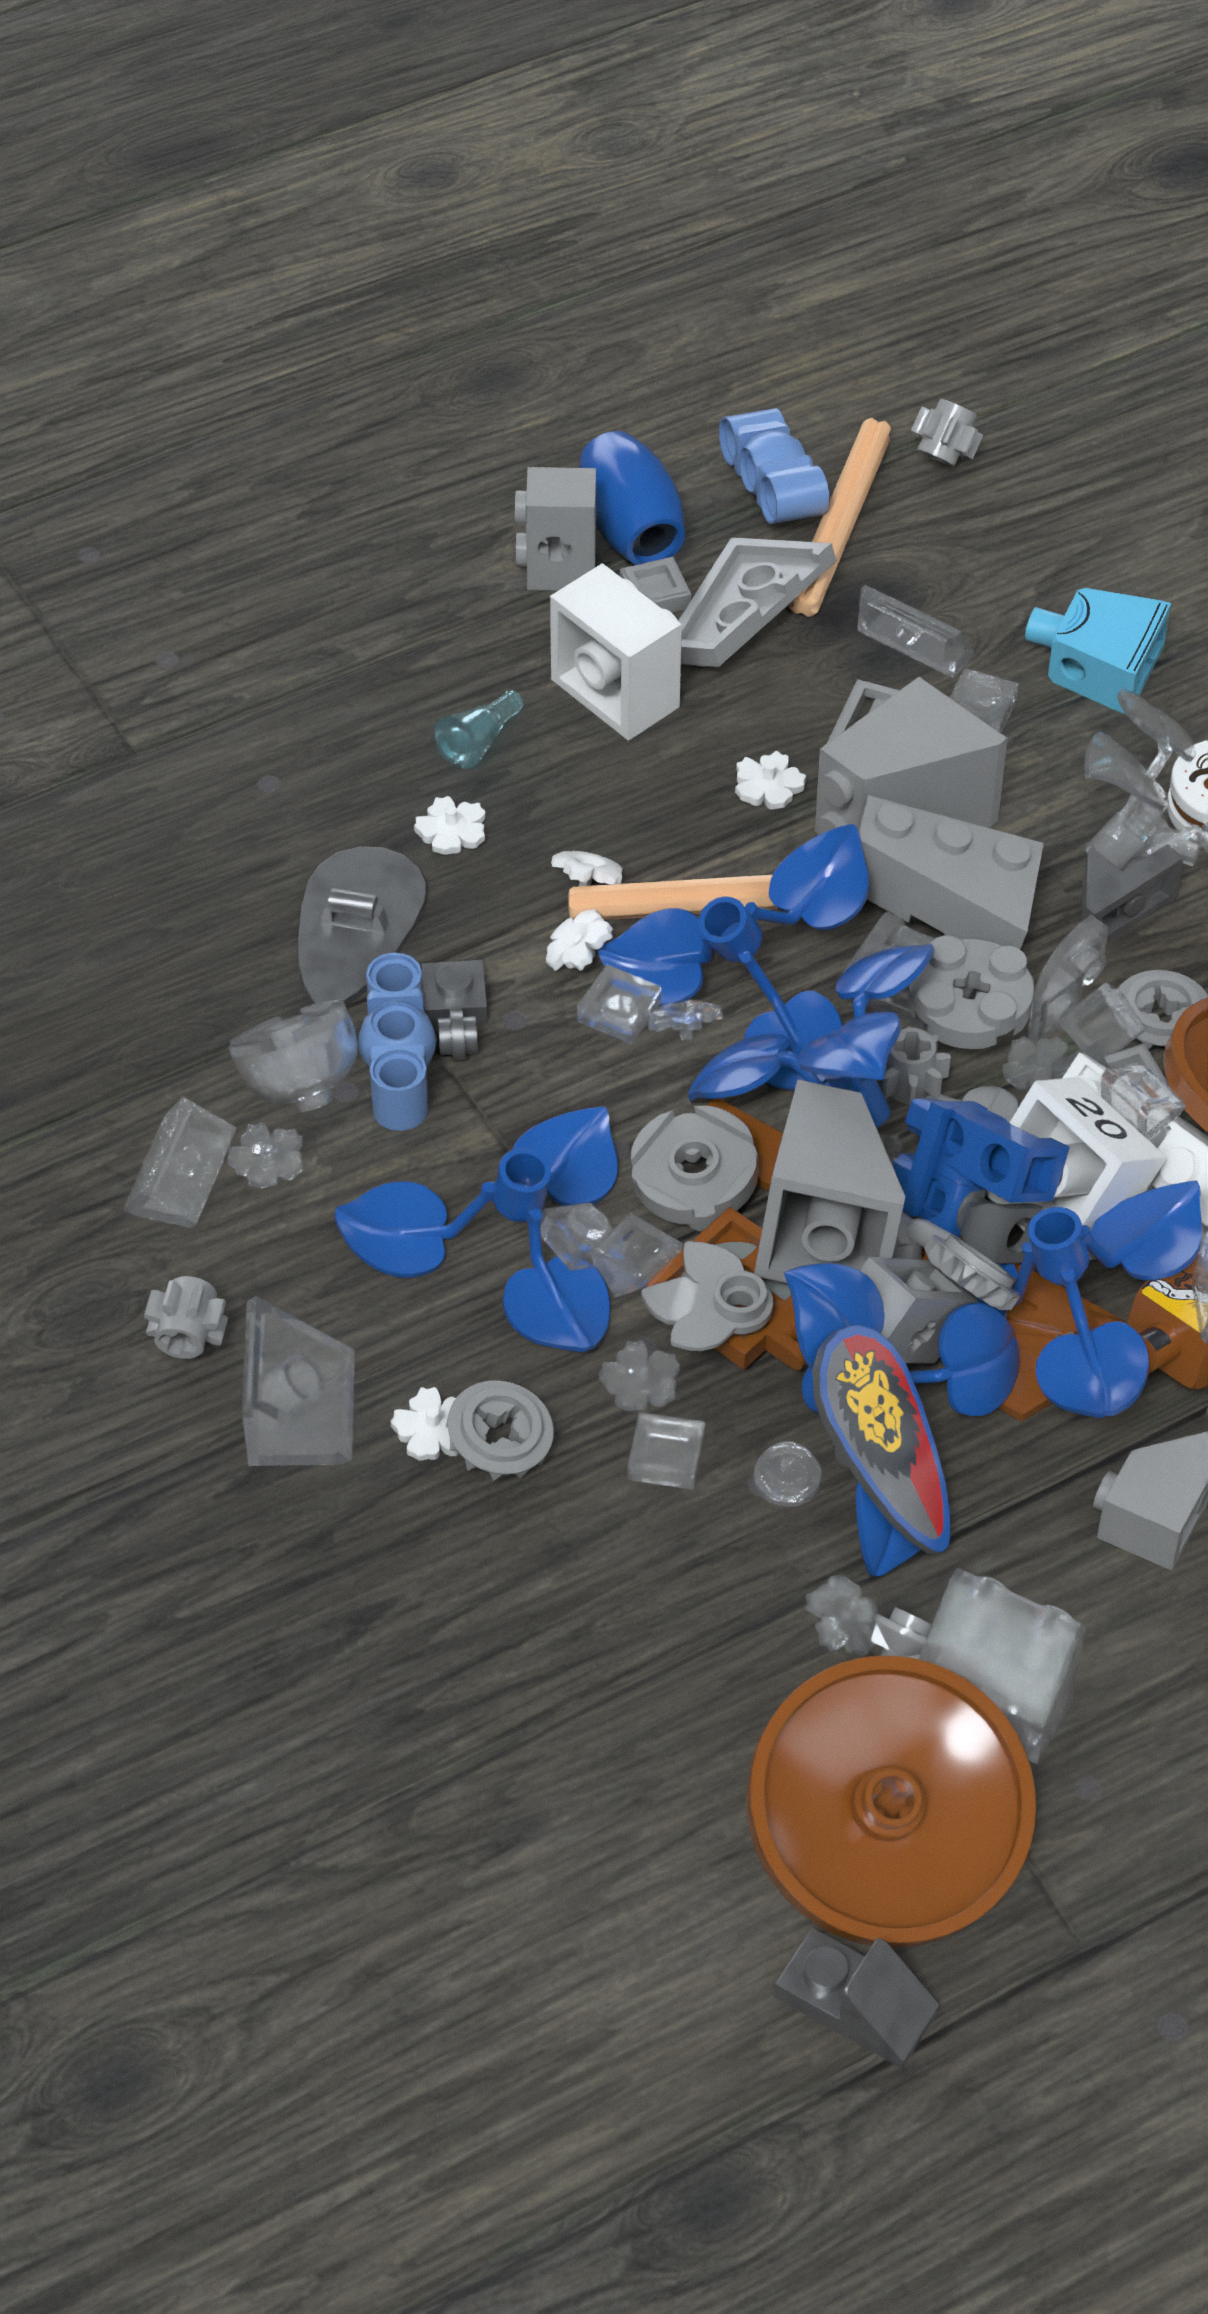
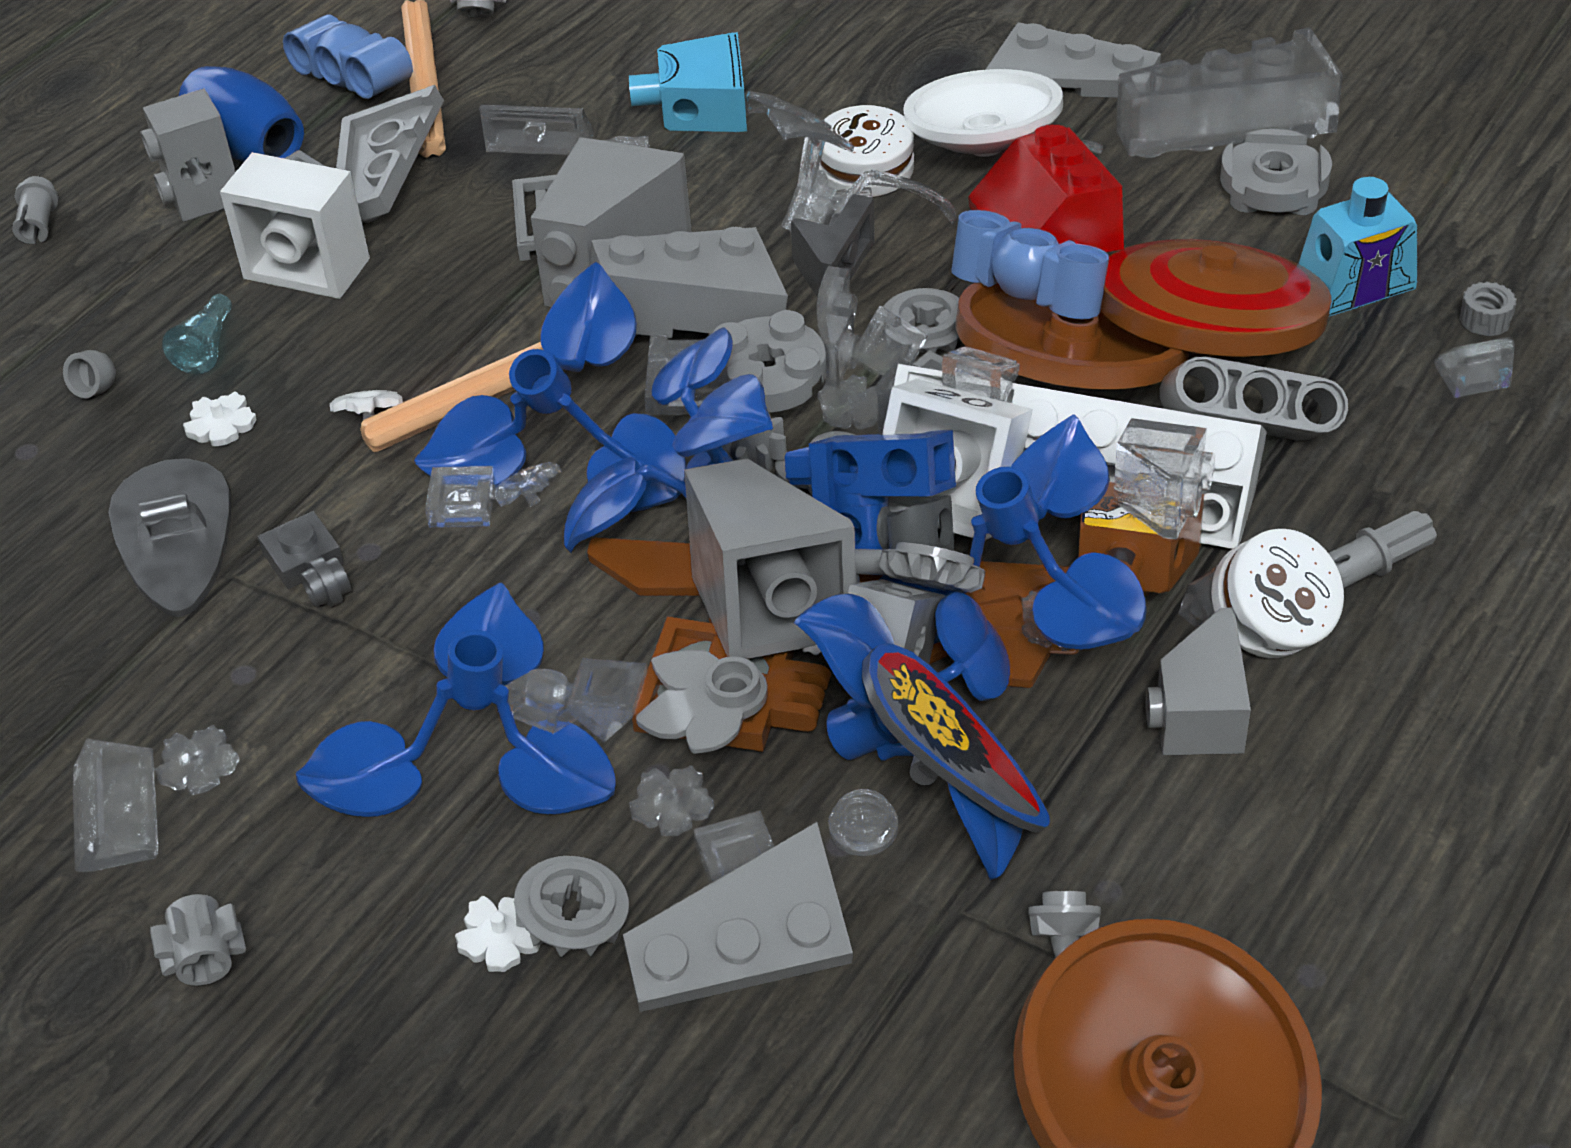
camera: 25 degrees left, 5 degrees down
clear cylinder [228,999,358,1112] -> none
clear slope [242,1296,355,1466] -> none
medium blue piece [357,952,437,1131] -> none
white plant [546,909,613,971] -> none
light grey plate [631,1106,759,1231] -> none
white plant [735,751,806,810] -> none
clear plant [805,1575,879,1657] -> none
clear slope [919,1568,1086,1764] -> none
none -> light grey pin [12,176,59,244]
none -> light grey hinge [63,350,116,398]
none -> light grey wing [623,822,853,1012]

